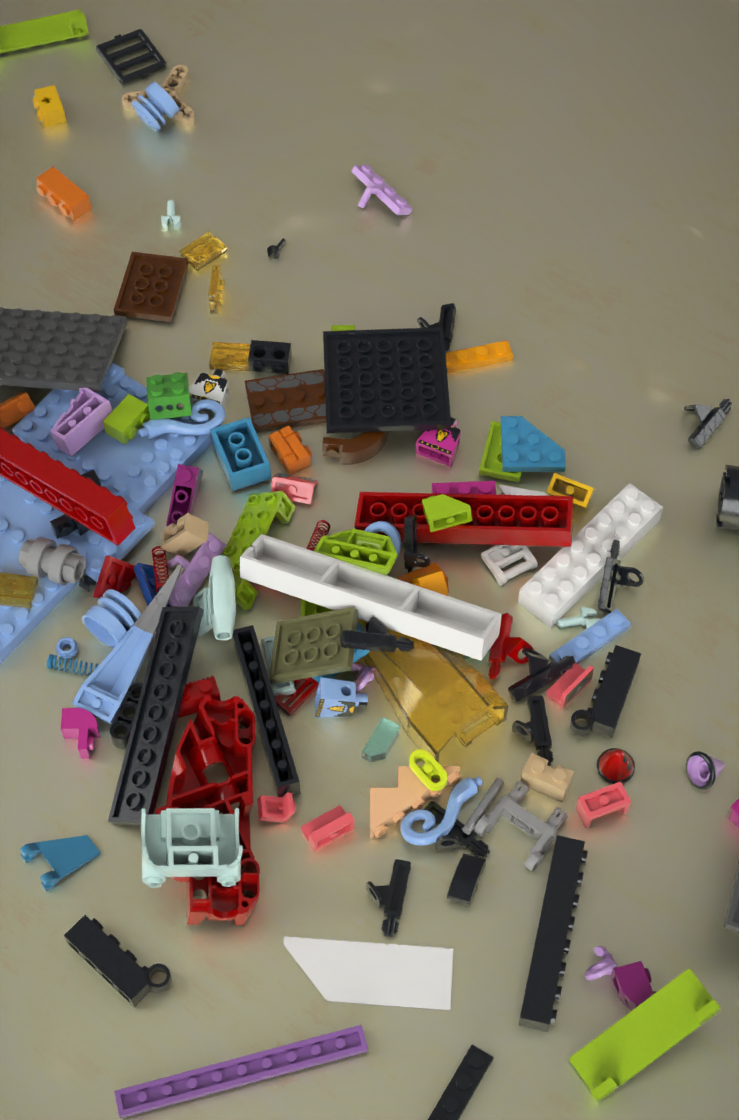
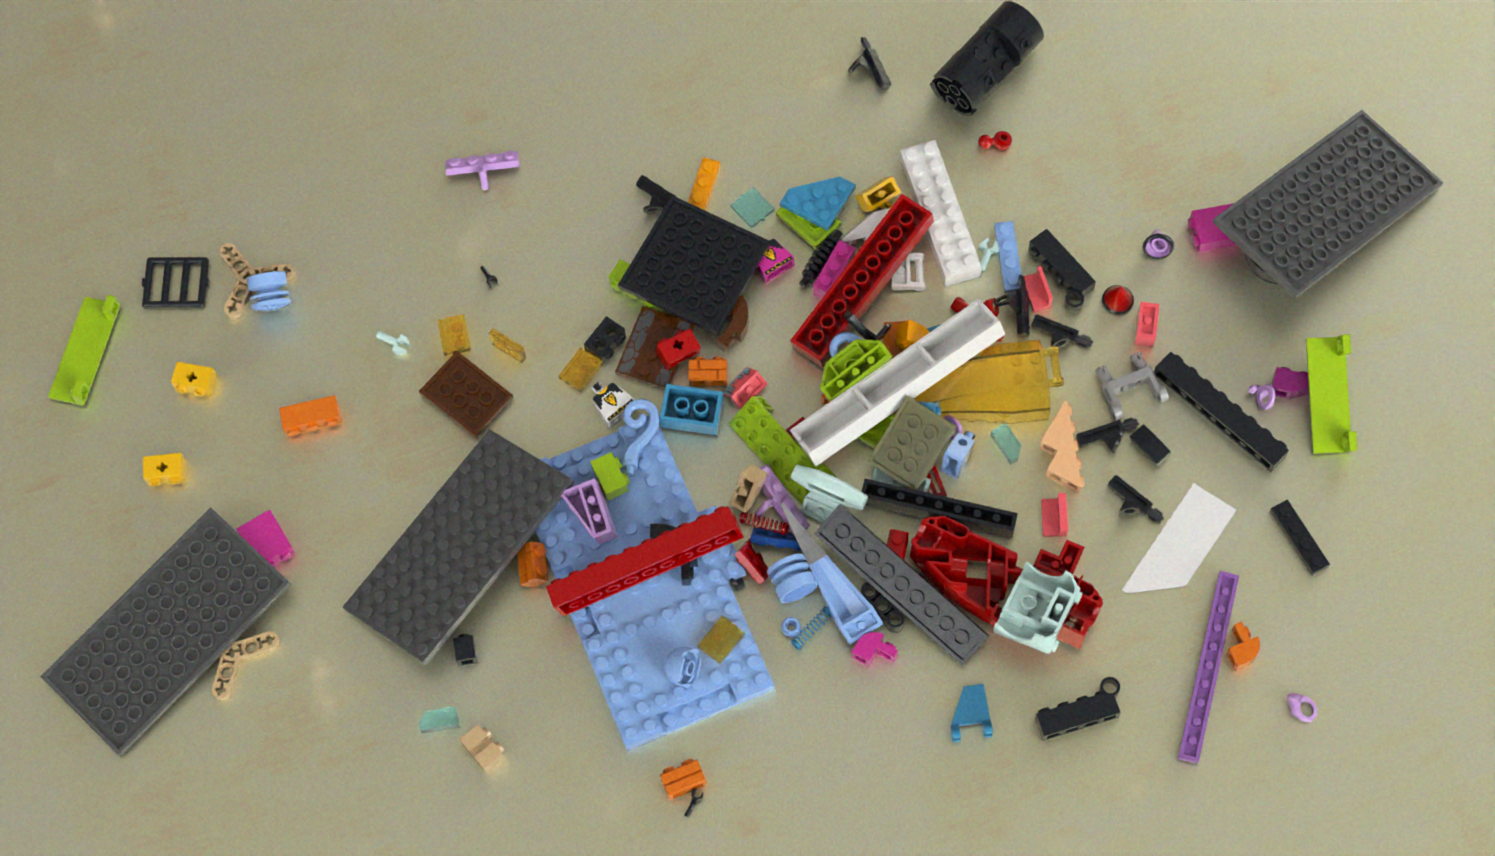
camera: 55 degrees left, 10 degrees up
light grey piece [19,537,86,585] -> none
bright green piece [146,372,192,420] -> none
magenta slope [166,464,203,526] -> none
coral bracket [257,792,296,823] -> none
red piece [306,520,330,551] -> none
black piece [340,617,414,653] -> none
light blue plant [400,776,483,846] -> none
neon yellow plate [409,749,447,791] -> none
lime slope [422,494,472,532] -> none
light grey bar [462,778,504,834] -> none
tan brick [520,753,574,802] -> none
black piece [597,540,644,613] -> none
none -> red brick [655,329,701,370]
none -> clear light blue piece [730,187,775,228]
none -> black piece [799,230,843,287]
none -> red plate [978,131,1012,151]
none -> red brick [1033,539,1085,574]
none -> orange brick [1226,621,1260,671]

